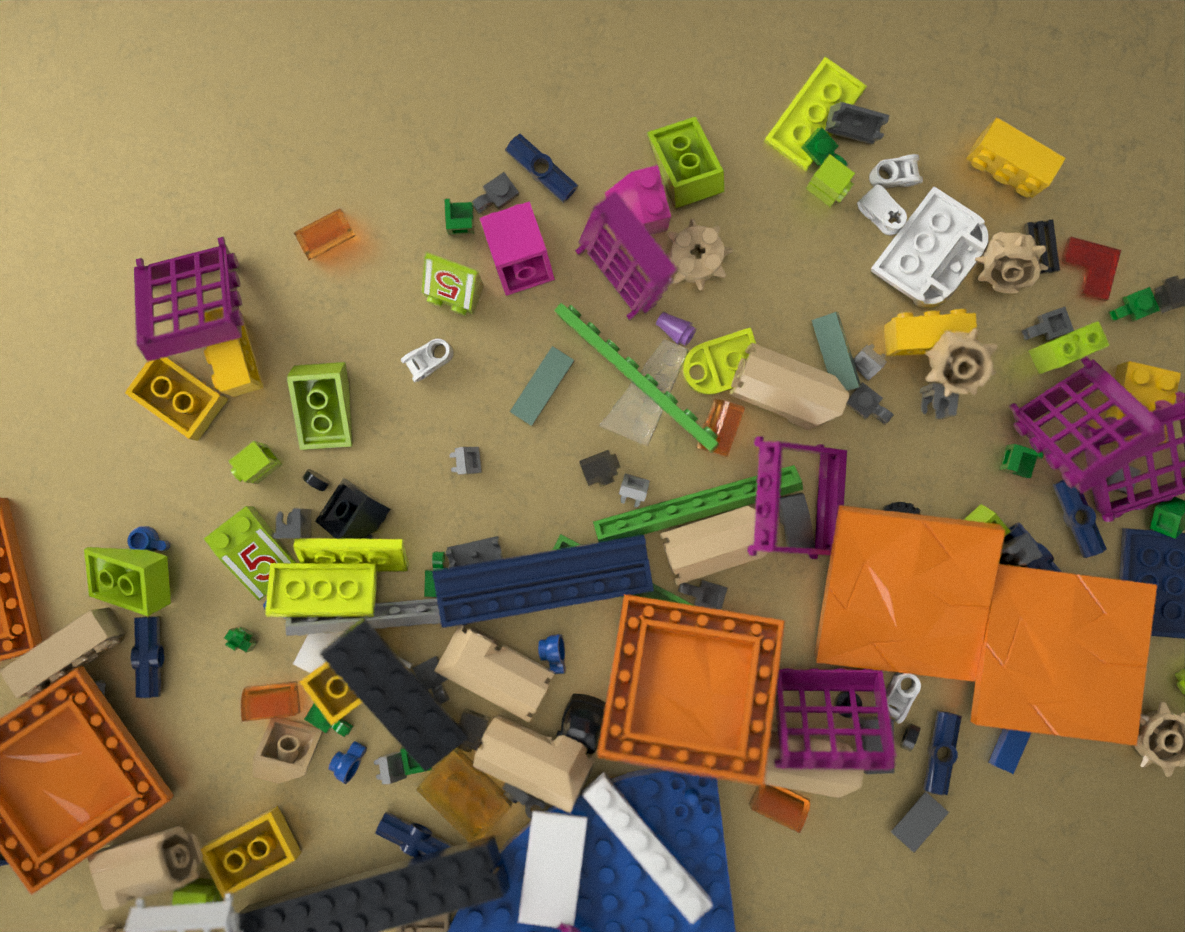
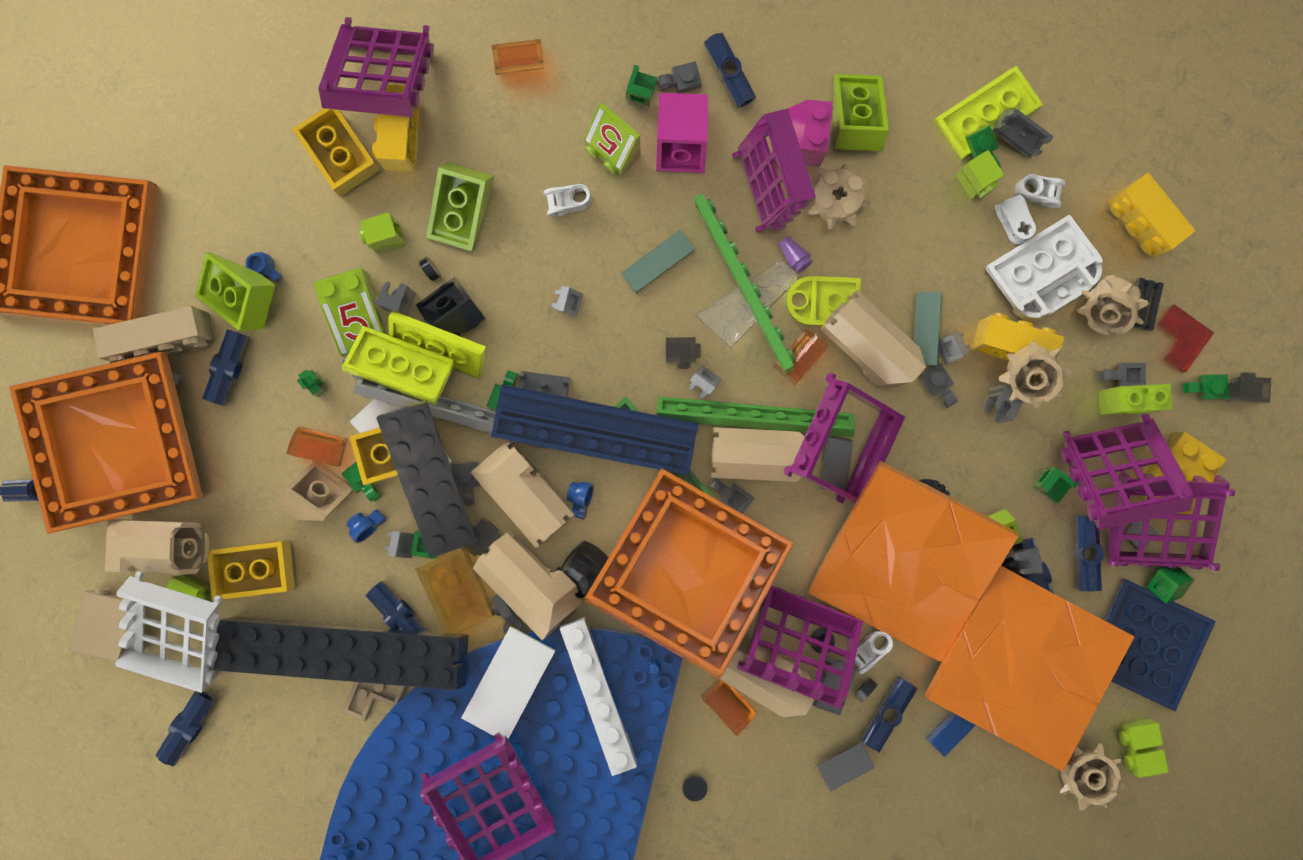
camera: 20 degrees right, 0 degrees up
none -> black tile [682,774,707,801]

